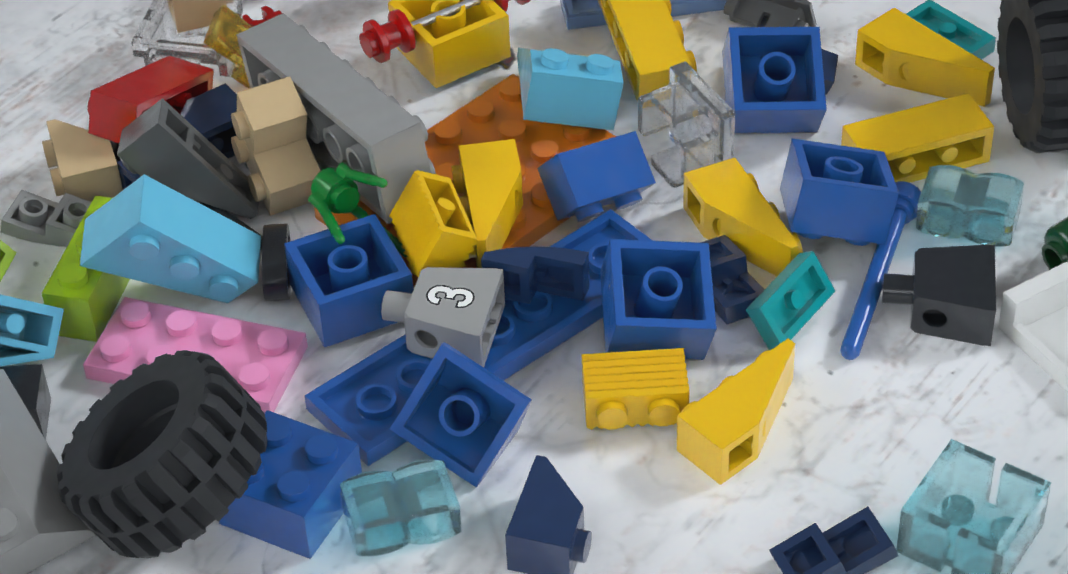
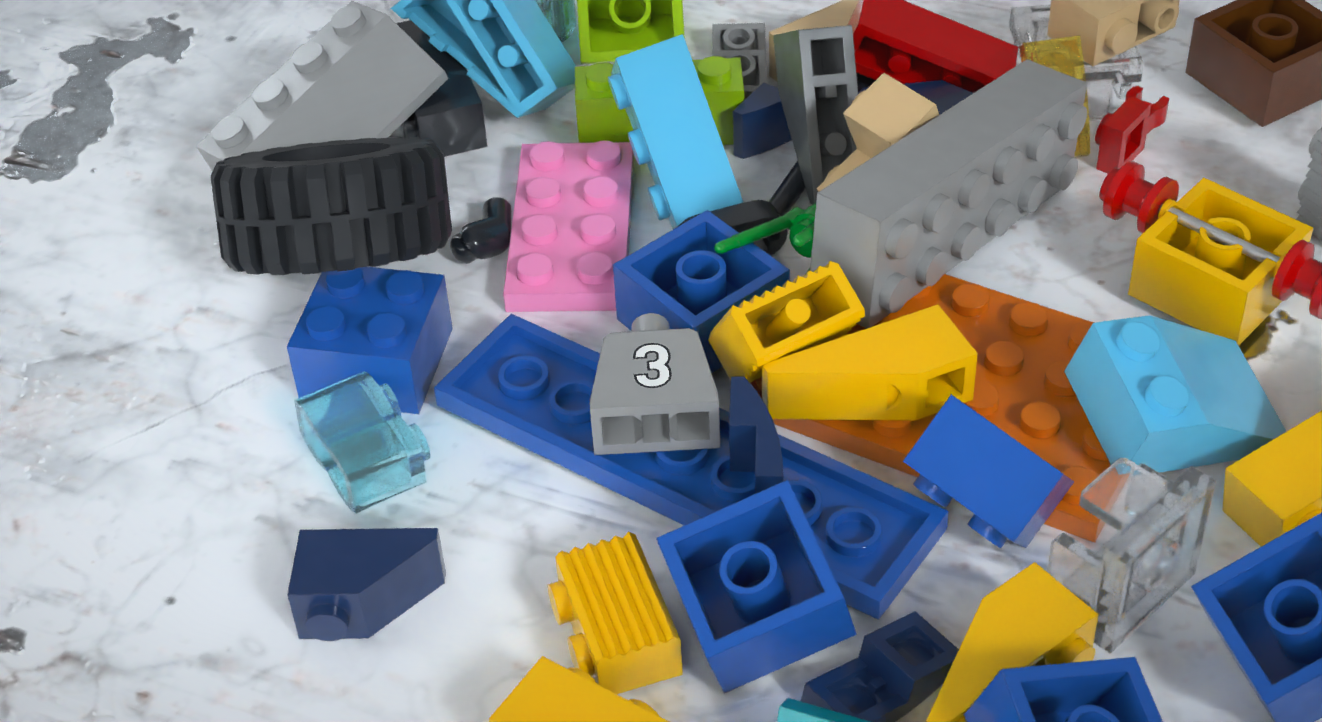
camera: 75 degrees right, 0 degrees up
blue slope [390,342,532,487] -> none

